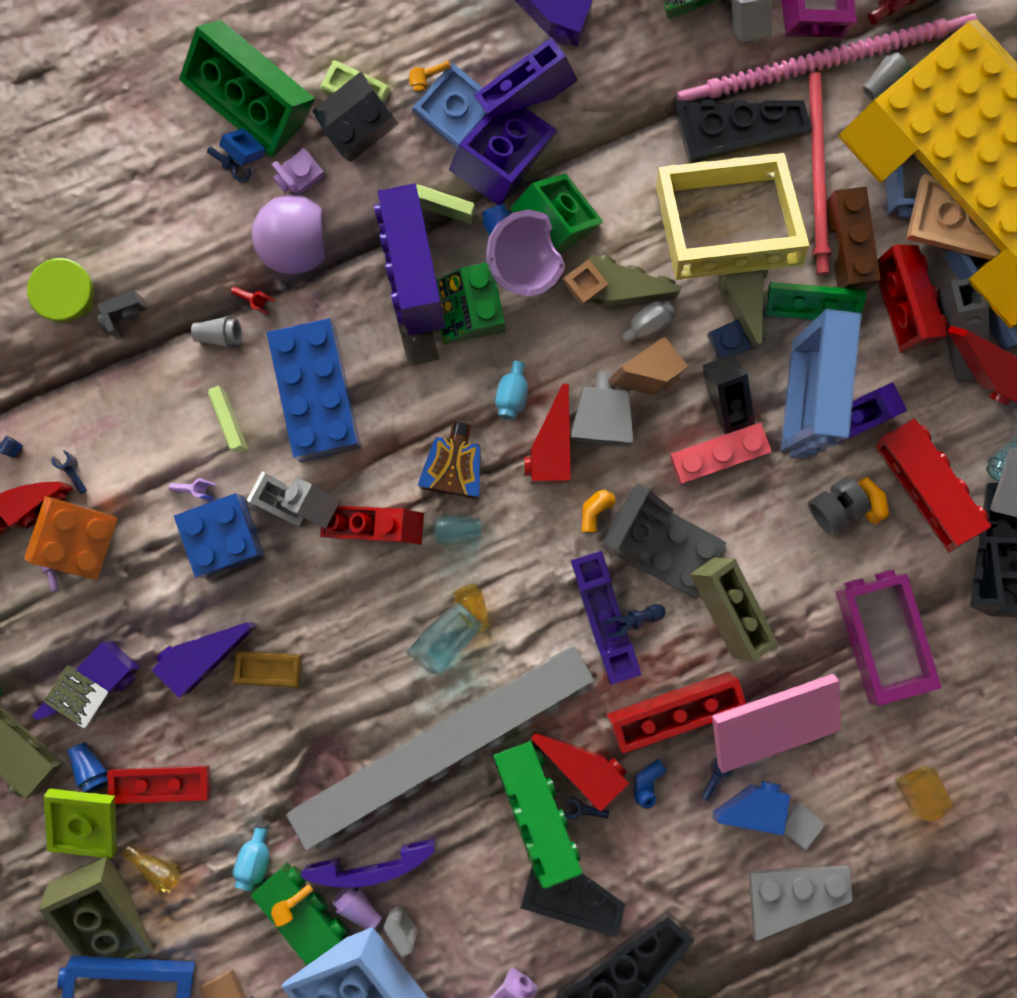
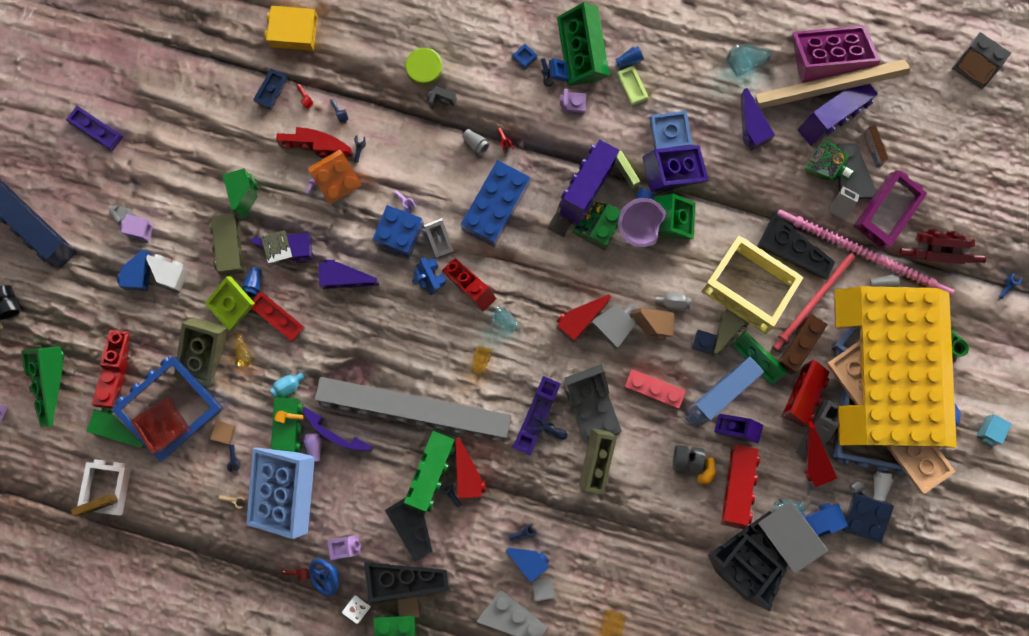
camera: 45 degrees right, 5 degrees down
yellowish green tile [208,386,248,453] -> none
pearl gold tile [233,650,302,688] -> none
lavender cylinder [252,194,325,275] -> none
light grey brick [281,477,341,529] -> none
black slope [312,71,399,162] -> none
light grey tile [384,904,418,958] -> none
clear light blue slope [407,603,483,675] -> none
light orange hand [409,60,452,92] -> none
torso [418,422,481,500] -> none
dark purple slope [474,38,578,118] -> none
medium azure plant [495,361,528,420] -> none
medium nougat tile [562,259,609,306] -> none
light orange arm [581,490,616,533] -> none
olive slope [588,255,682,309] -> none
red brick [606,672,746,754] -> none
blue arm [634,758,668,809] -> none
black slope [702,354,755,435] -> none
bright pink tile [712,674,841,773] -> none
window [835,569,942,706] -> none
none -> blue hips [412,257,446,295]
none -> blue tile [512,44,538,70]
none -> blue cone [615,46,644,69]

